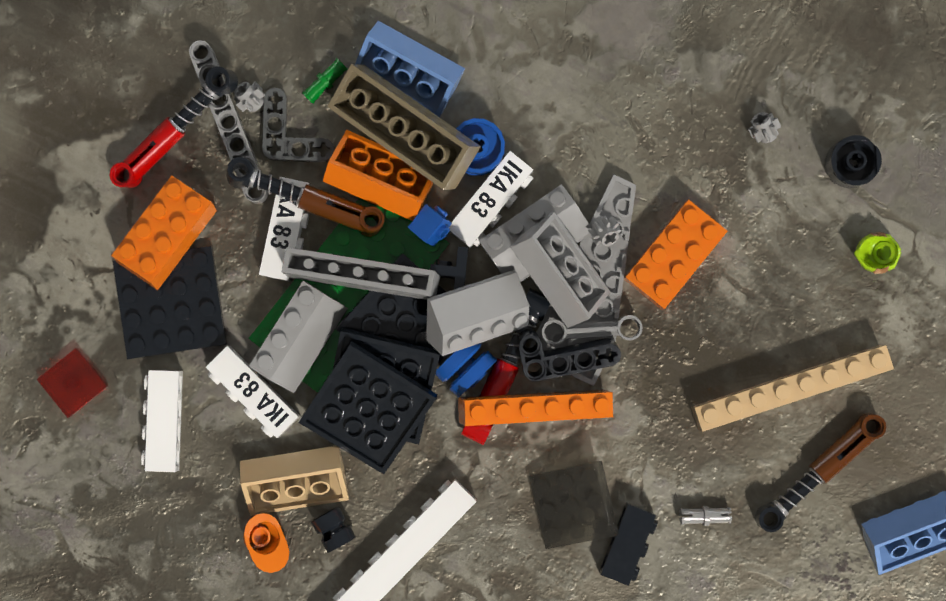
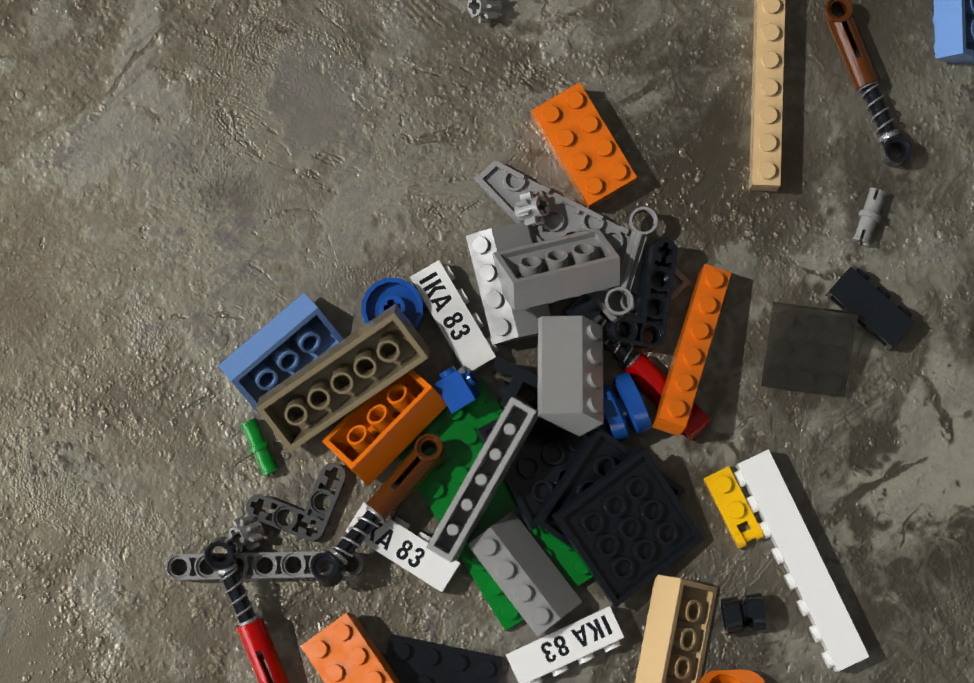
camera: 70 degrees left, 5 degrees down
none -> yellow plate [703,466,765,550]

